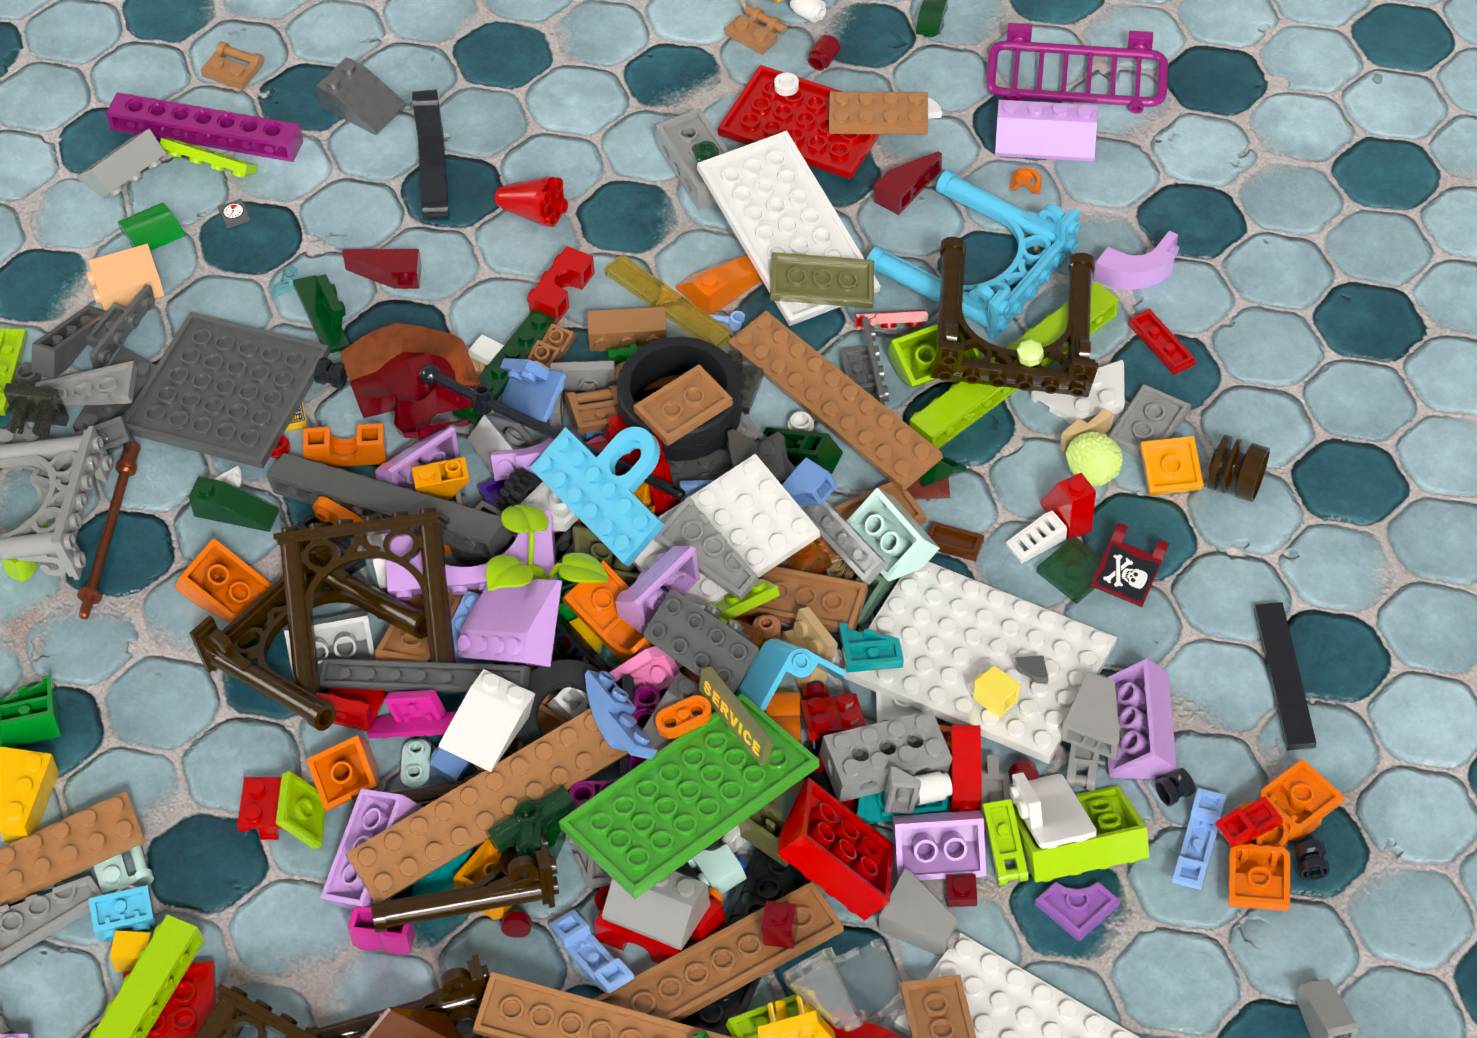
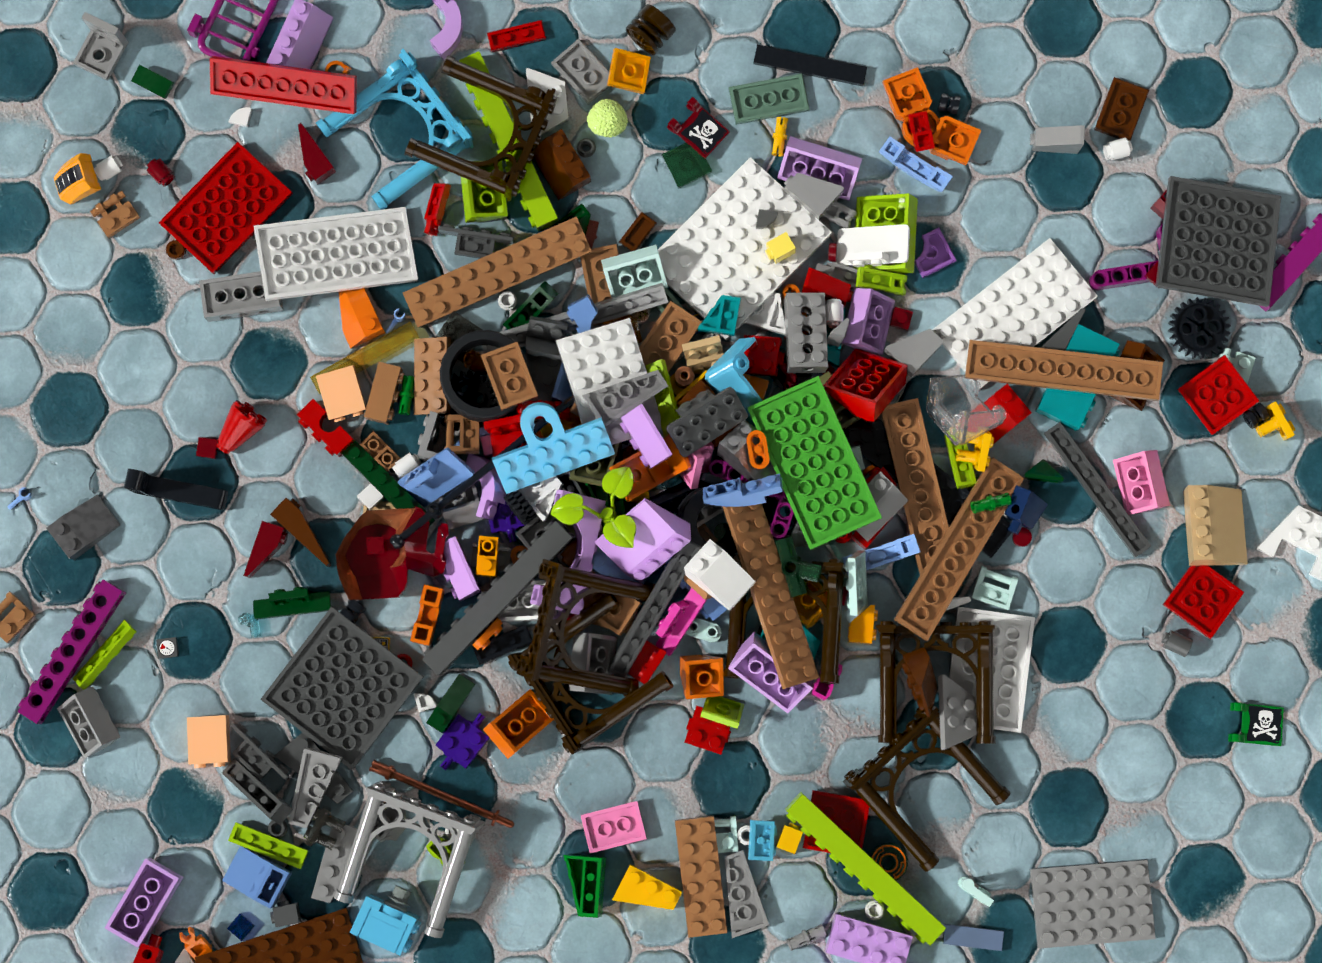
camera: 75 degrees left, 30 degrees up
dark grey tile [72,416,132,451] -> none
green slope [118,202,185,251] -> none
clear green plate [694,141,720,162] -> none
olive tile [699,666,773,766] -> none
dark red brick [761,901,798,949] -> none
olive tile [770,252,874,308] -> none
white tile [774,73,799,96] -> none
medium nougat plate [829,92,928,134] -> none
white slope [1005,510,1067,564] -> none
yellowish green tile [1017,339,1044,367] -> none
red slope [1040,472,1096,542] -> none
tan slope [1060,408,1113,452] -> none
black wheel [1155,768,1196,807] -> none
none -> light blue hand [7,487,31,510]
none -> reddish brown tile [166,240,186,260]
none -> dark red tile [196,437,218,459]
none -> plate [210,56,357,114]
none -> reddish brown slope [270,498,331,567]
none -> light nougat brick [316,365,366,422]
none -> dark purple plate [435,713,490,770]
none -> reddish brown slope [532,129,591,200]
none -> dark grey plate [577,138,596,158]
none -> bright pink plate [580,801,647,853]
none -> sand green tile [728,73,810,125]
none -> yellow pin [771,117,788,157]
none -> light aqua plate [845,550,868,616]
none -> light orange slope [848,605,878,645]

